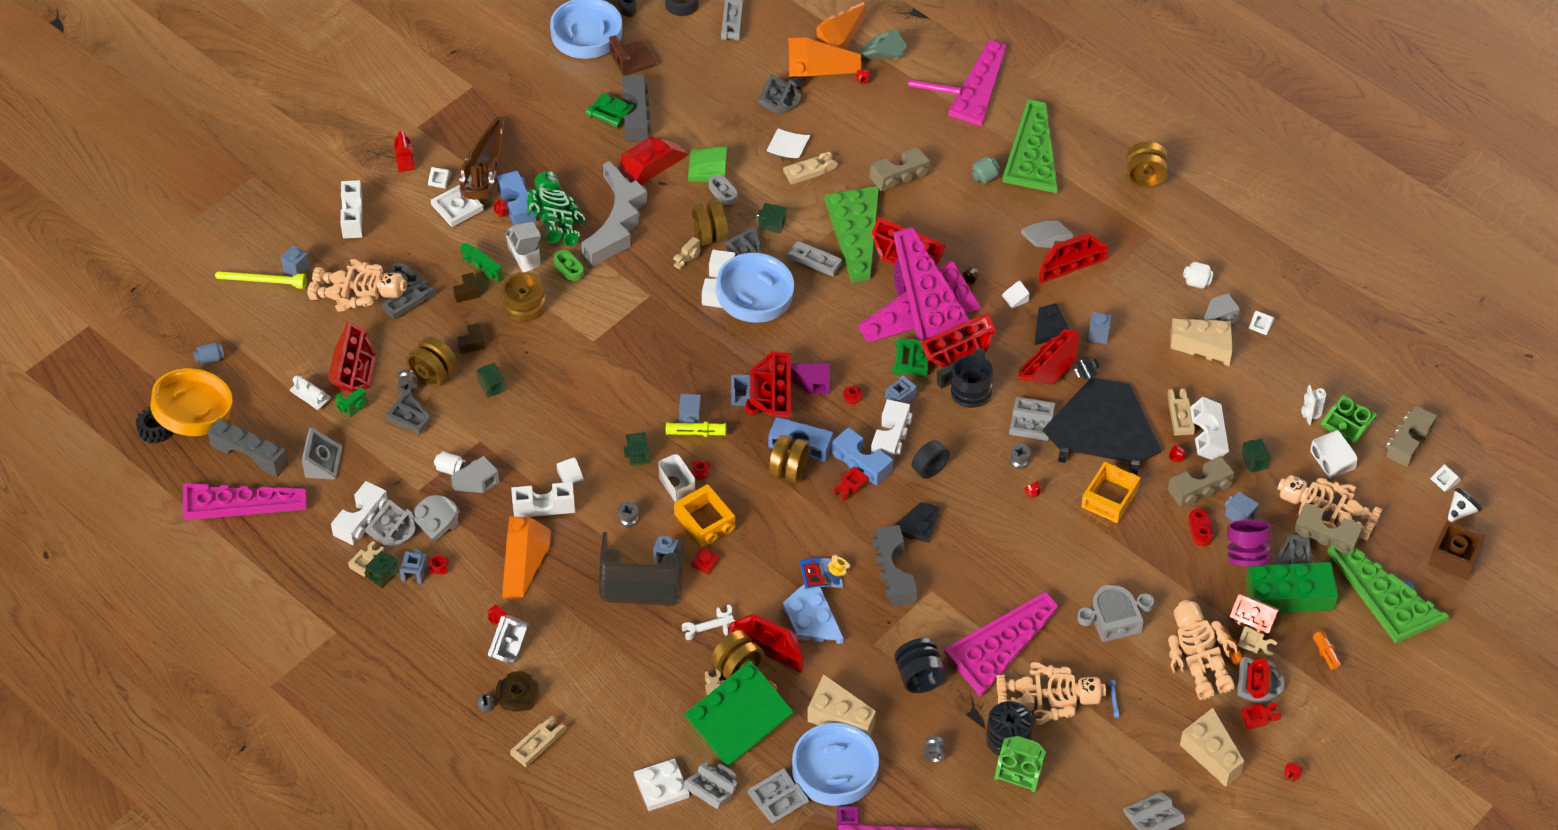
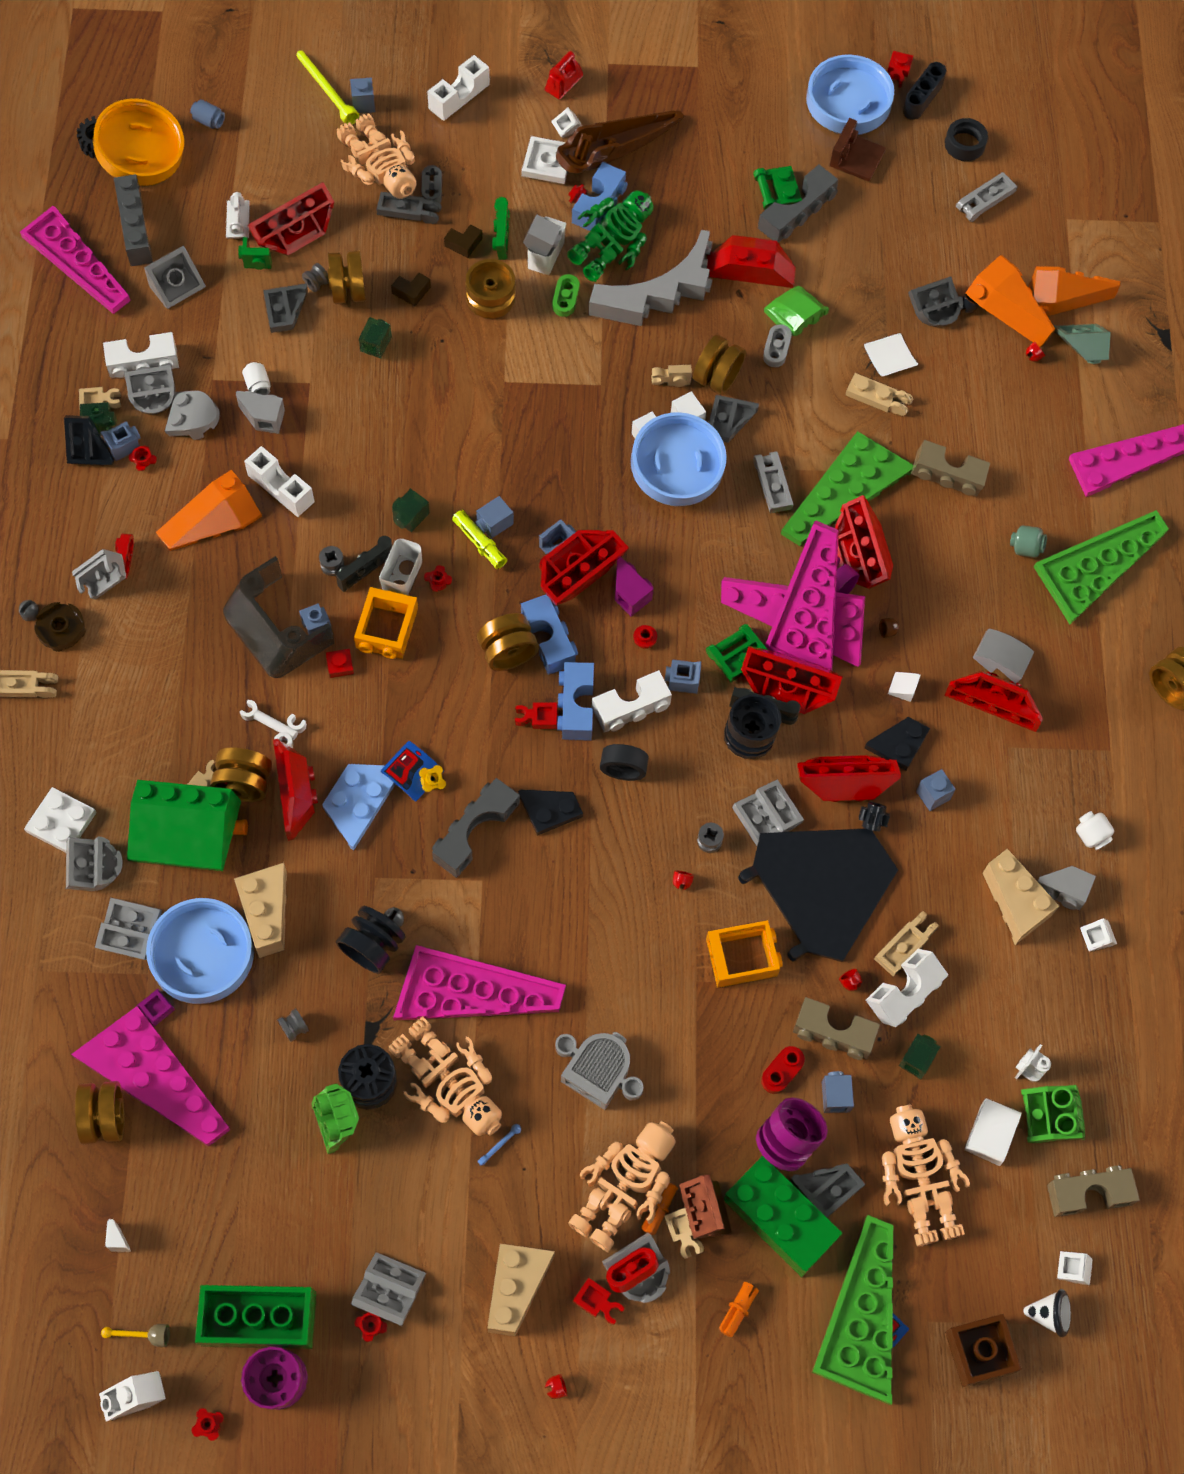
camera: 45 degrees right, 15 degrees up
white slope [557,457,584,484] -> none
clear green brick [757,203,786,234] -> none
dark pink bar [908,80,962,95] -> none
dark tan arch [1295,503,1363,554] -> none
none -> black wing [64,415,114,465]
none -> pearl dark grey plate [336,536,392,592]

